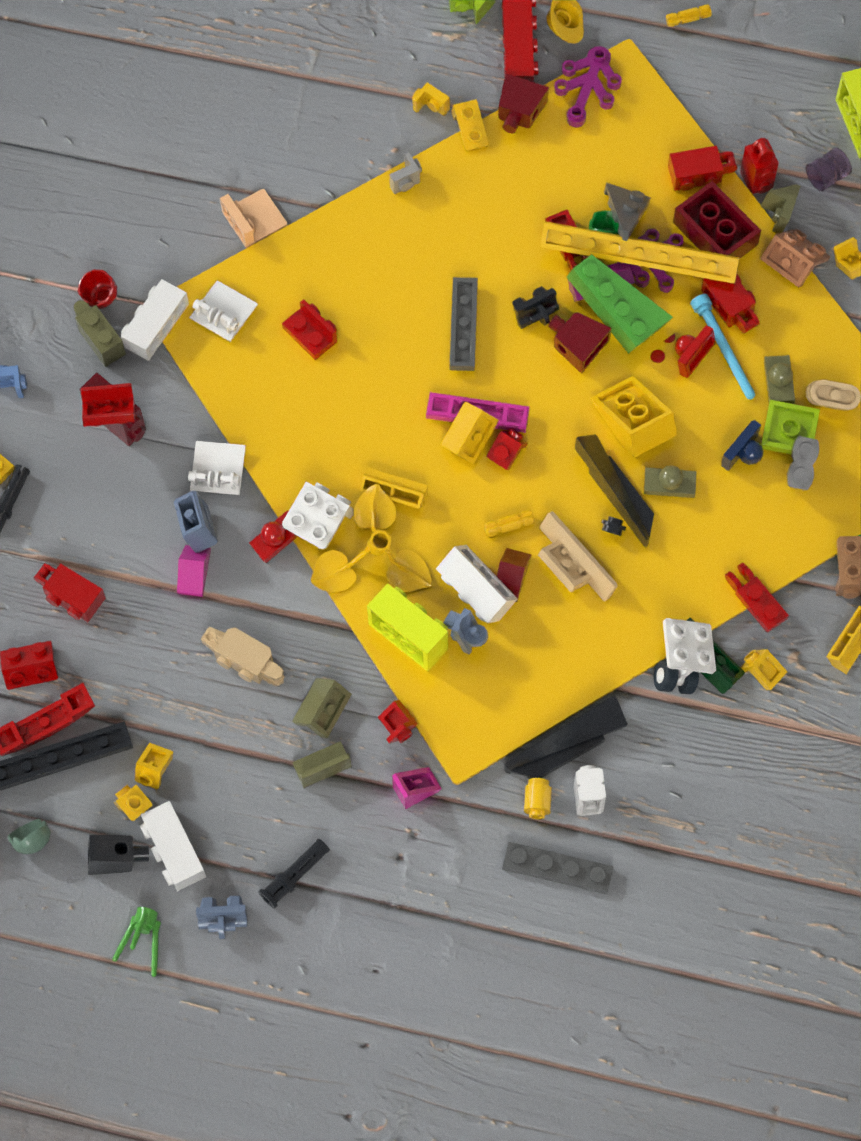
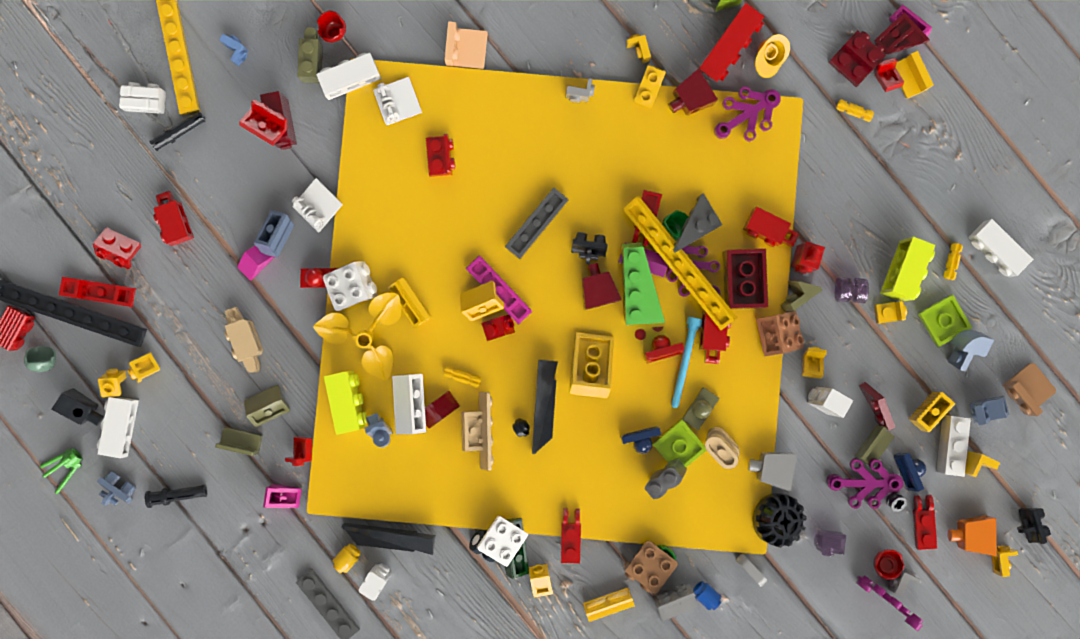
camera: 35 degrees right, 20 degrees up
olive tile [644,465,696,498] -> none

